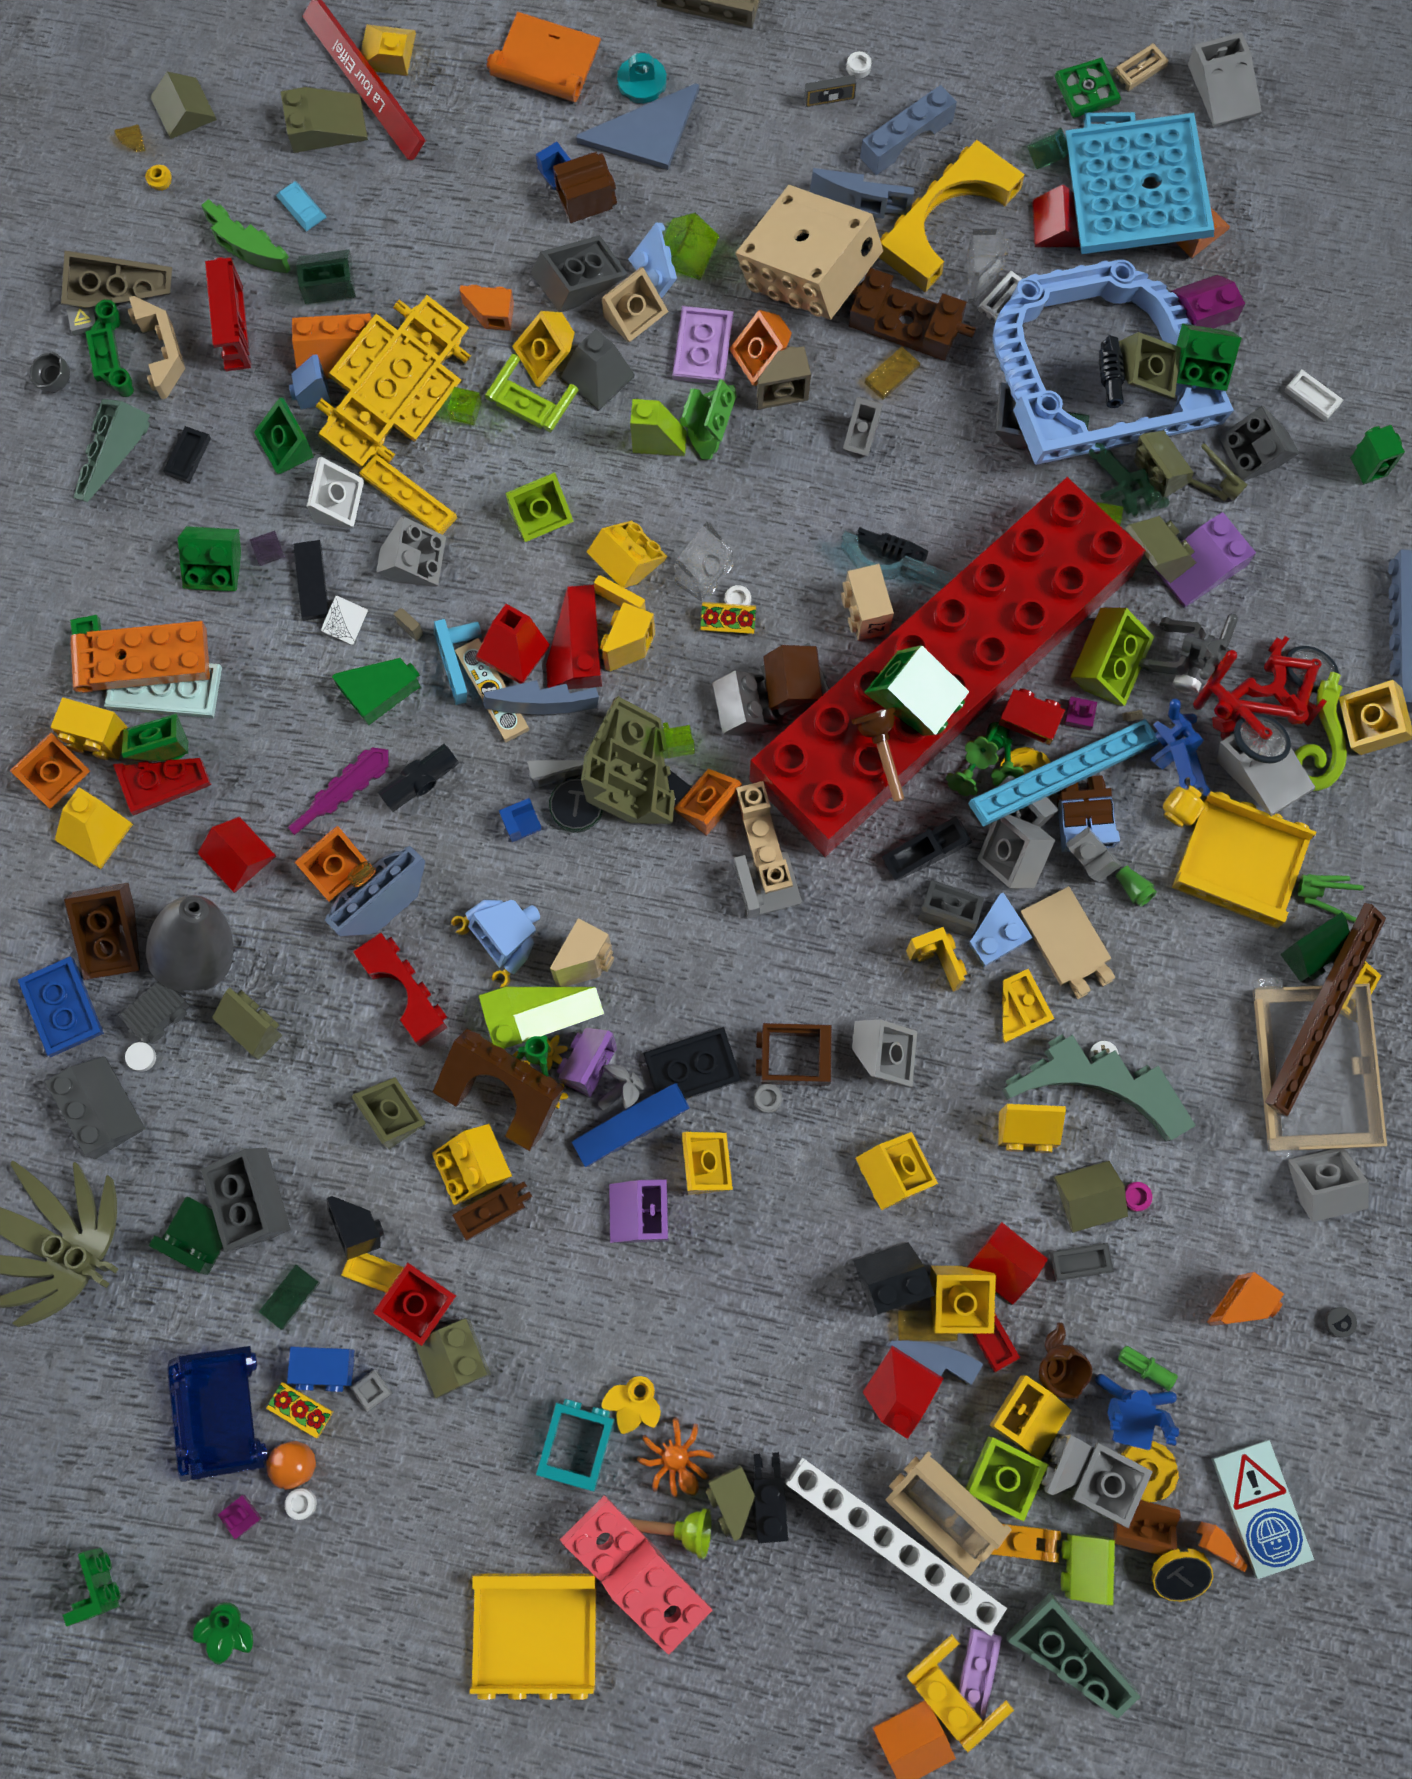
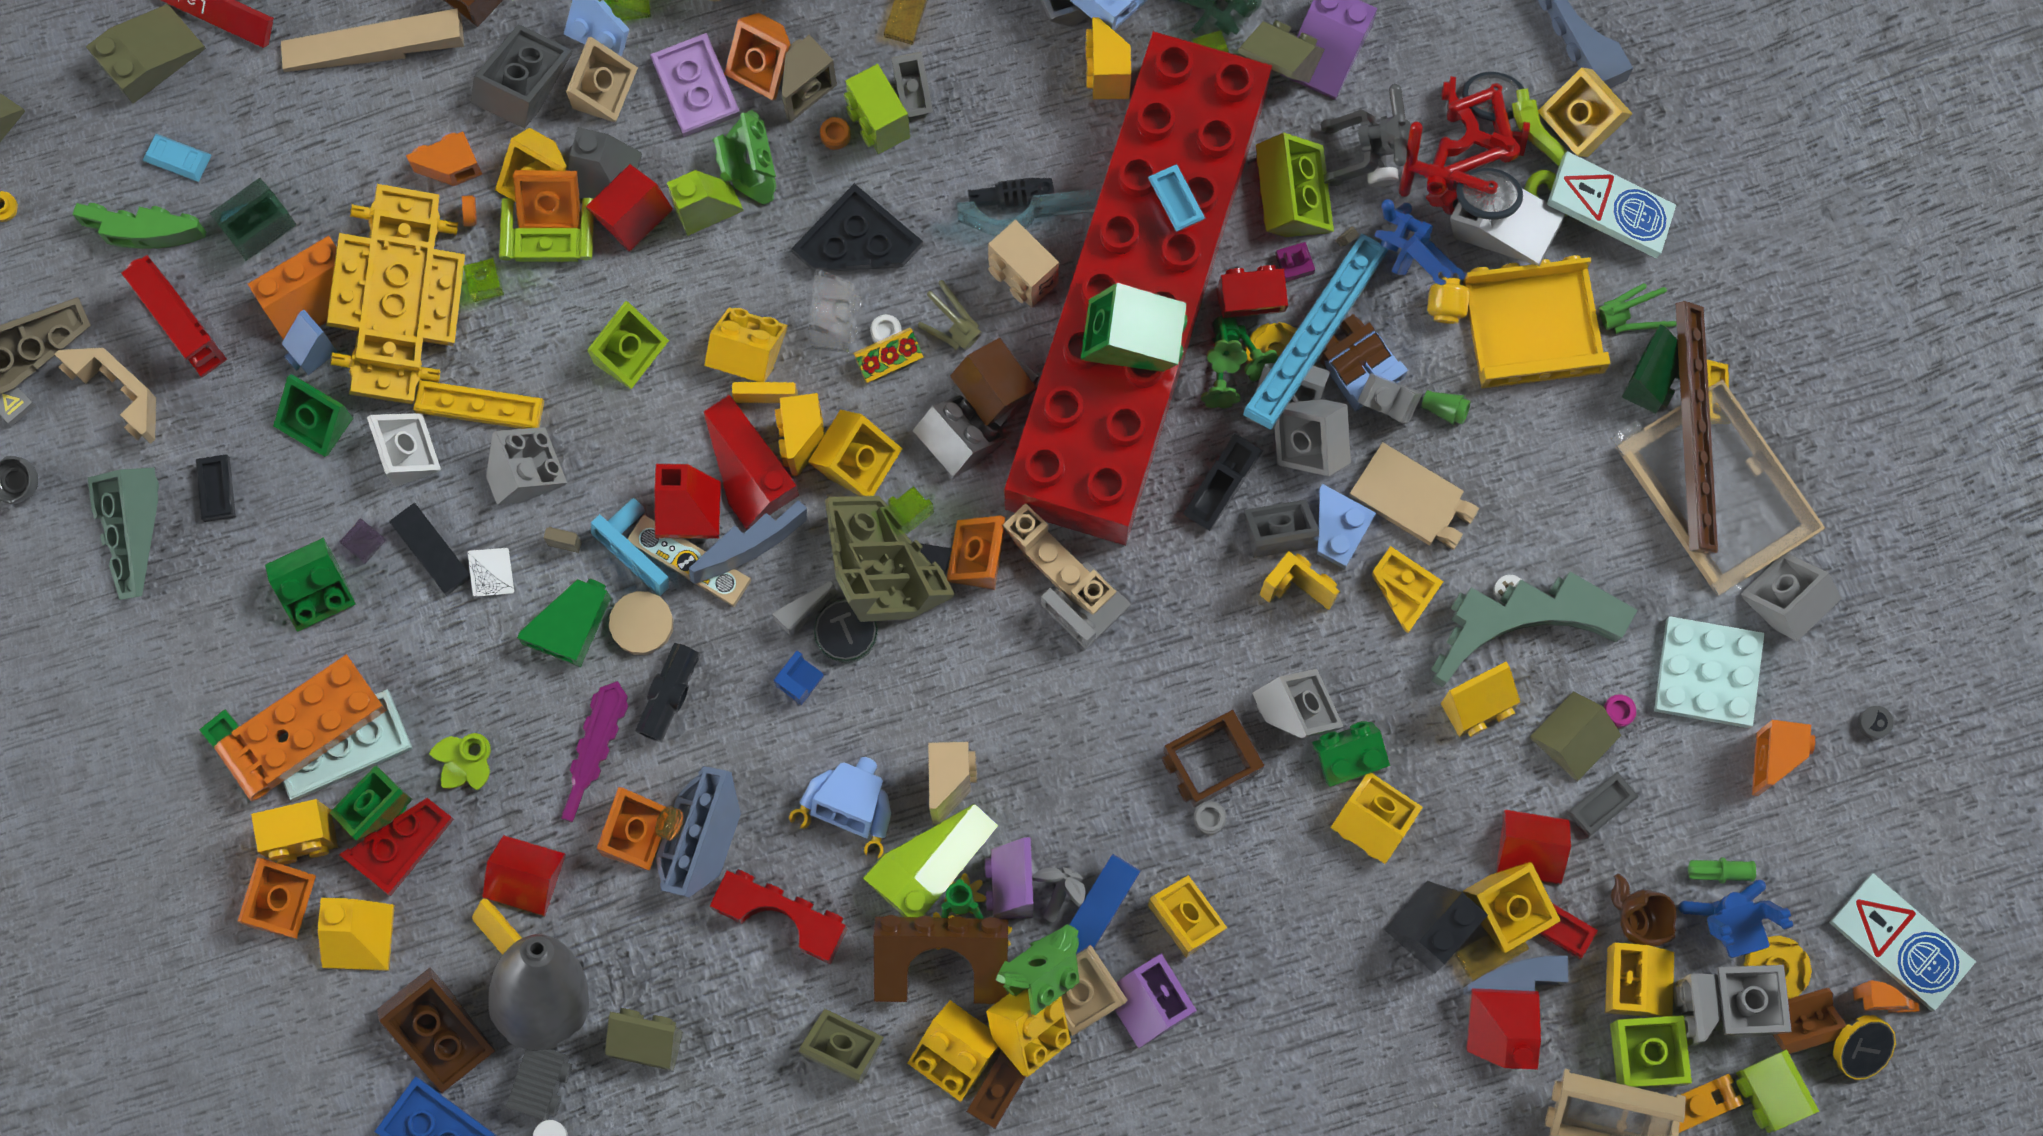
camera: 30 degrees left, 0 degrees up
green plate [85,299,134,397] -> none
black tile [643,1027,742,1100] -> none
piece [852,707,904,802] -> none
none -> tan slope [281,8,464,72]
none -> lime plate [429,733,491,790]
none -> orange tile [462,195,477,227]
none -> yellow slope [472,899,522,955]
none -> orange tile [513,170,581,229]
none -> red slope [586,164,673,252]
none -> tan tile [609,591,674,655]
none -> black plate [791,183,923,272]
none -> yellow slope [808,409,903,496]
none -> orange tile [820,117,851,150]
none -> lime brick [844,64,910,155]
none -> olive plant [918,280,982,351]
none -> yellow slope [986,988,1071,1077]
none -> bright green piece [996,924,1080,1015]
none -> tan plate [1061,945,1127,1036]
none -> yellow slope [1085,17,1131,100]
none -> medium azure tile [1148,164,1205,232]
none -> green bracket [1312,721,1390,787]
none -> light aqua tile [1547,151,1676,258]
none -> light aqua plate [1654,616,1764,728]

